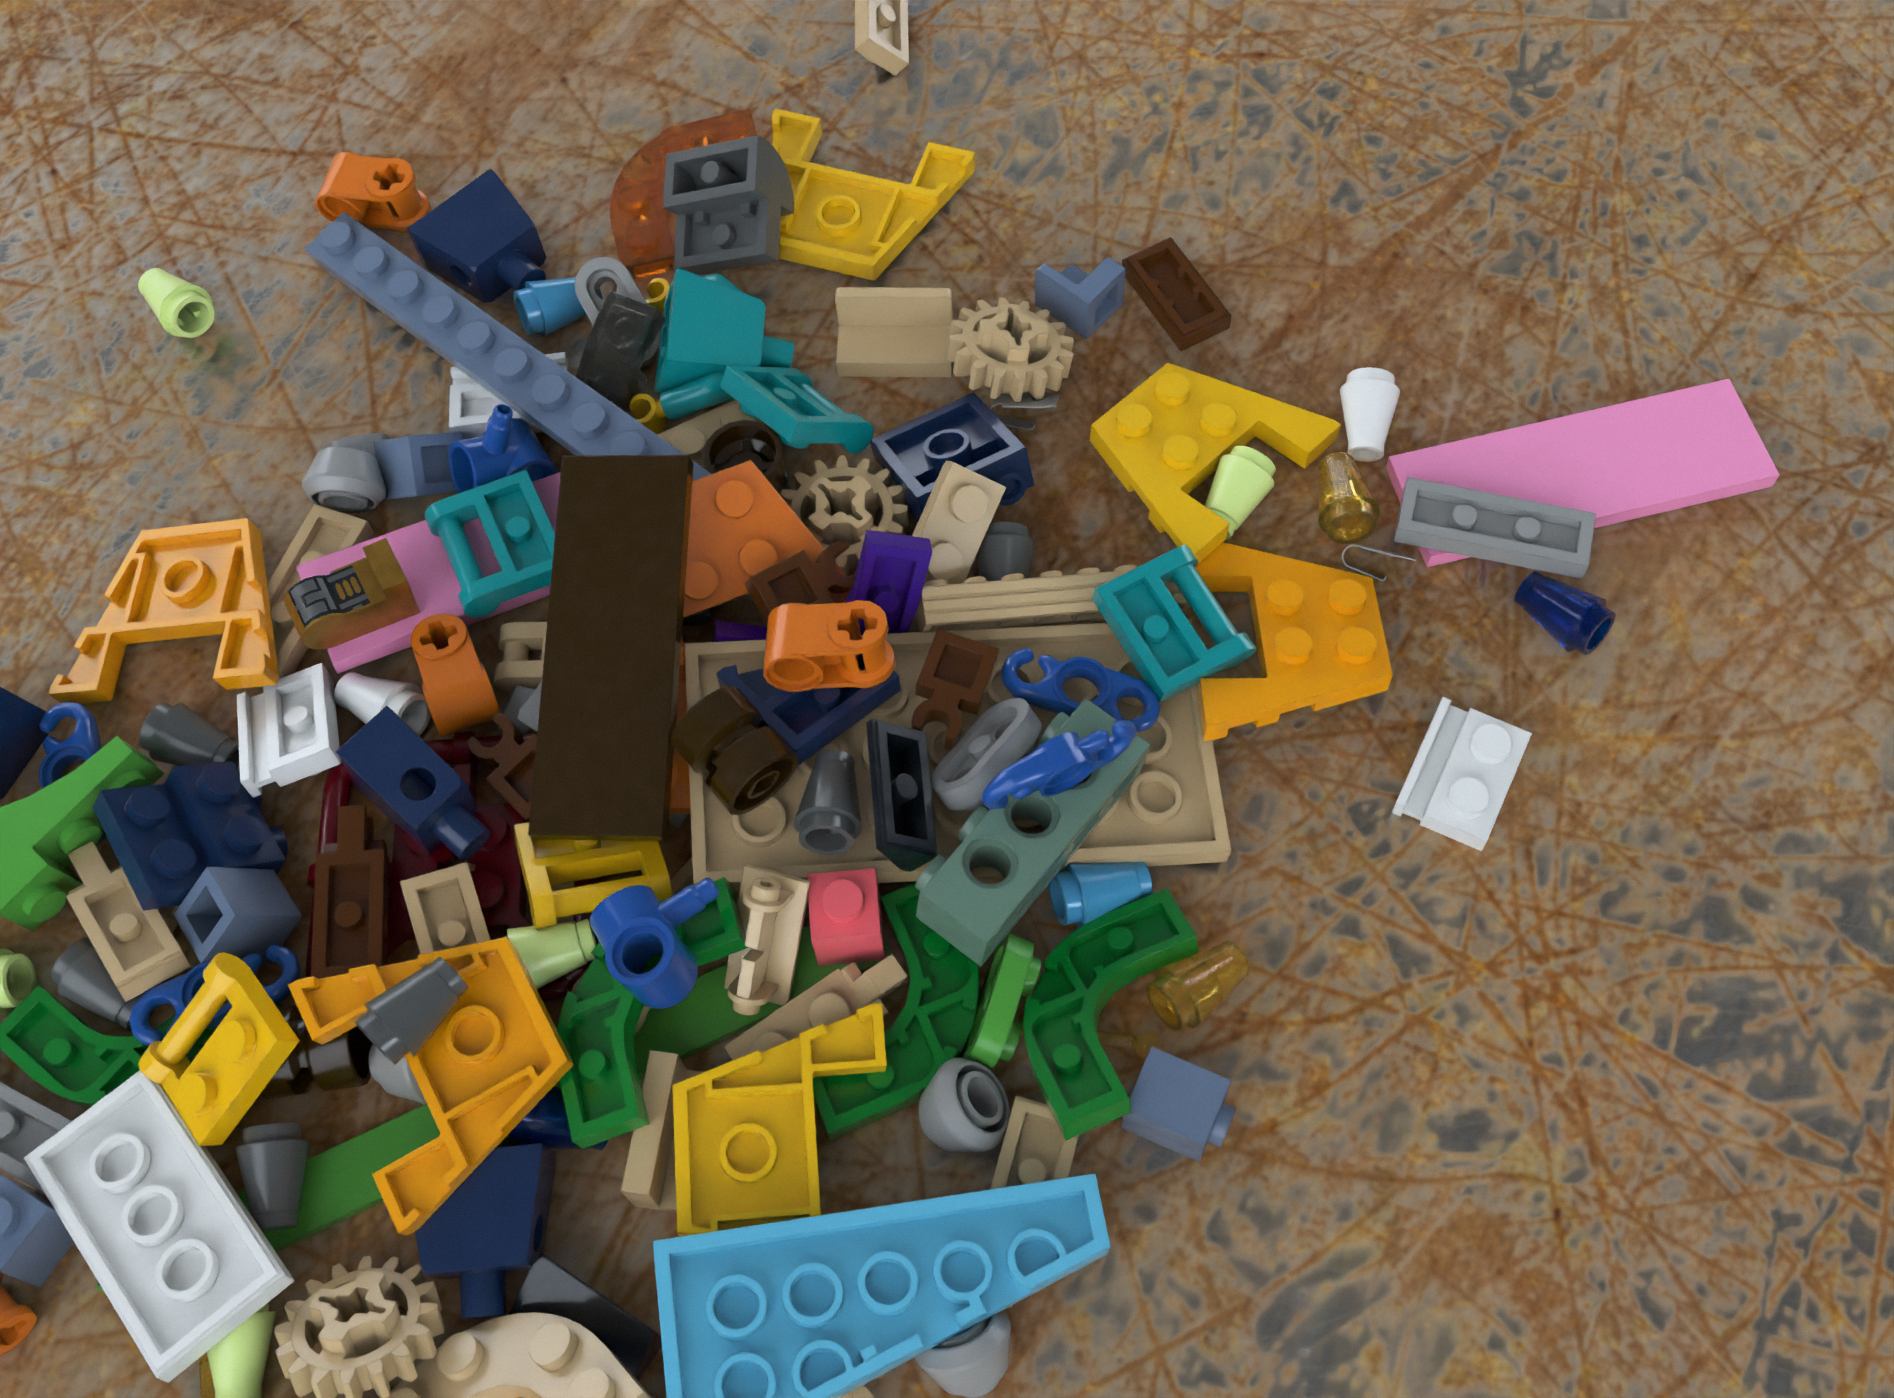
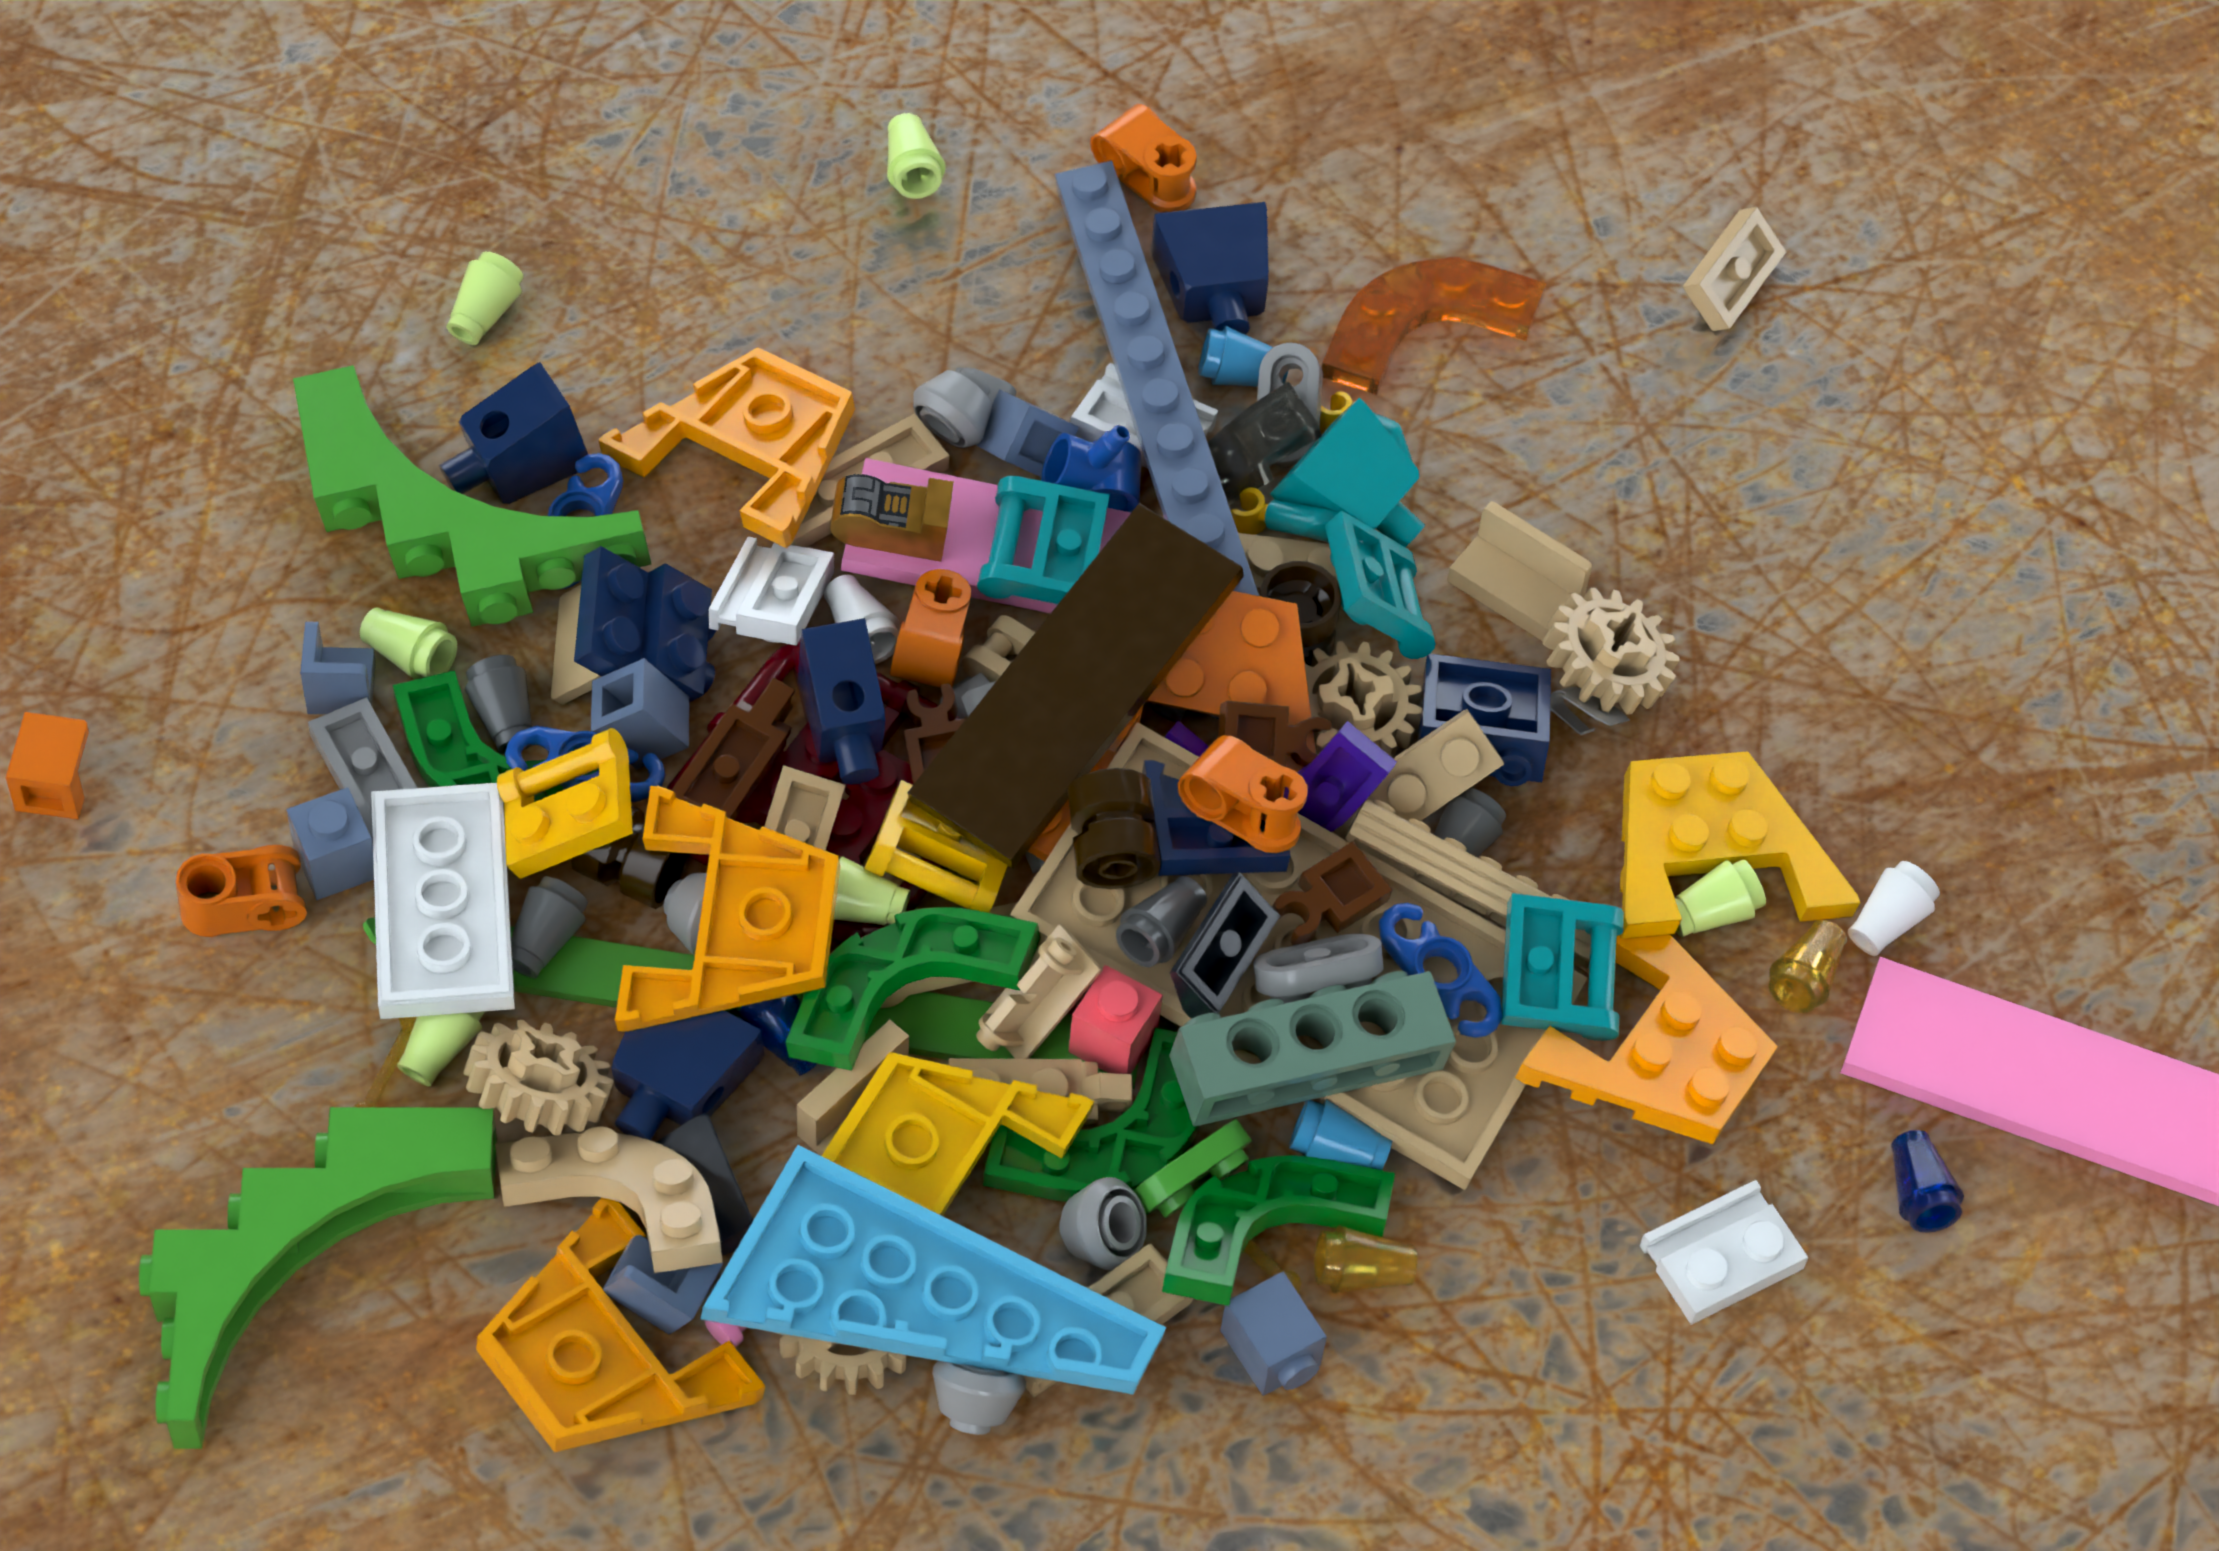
camera: 25 degrees right, 5 degrees down
tan hinge [66,841,191,1002] -> none
dark grey cone [139,702,239,768] -> none
dark grey cone [355,957,469,1065] -> none
blue piece [590,878,720,1009] -> none
dark grey brick [663,135,794,275] -> none
yellow wing [772,108,976,281] -> none
blue piece [982,720,1137,810] -> none
sand blue panel [1035,257,1126,340] -> none
reddish brown plate [1122,237,1232,351] -> none
light grey piece [1342,543,1416,581] -> none
light grey plate [1394,477,1596,579] -> none

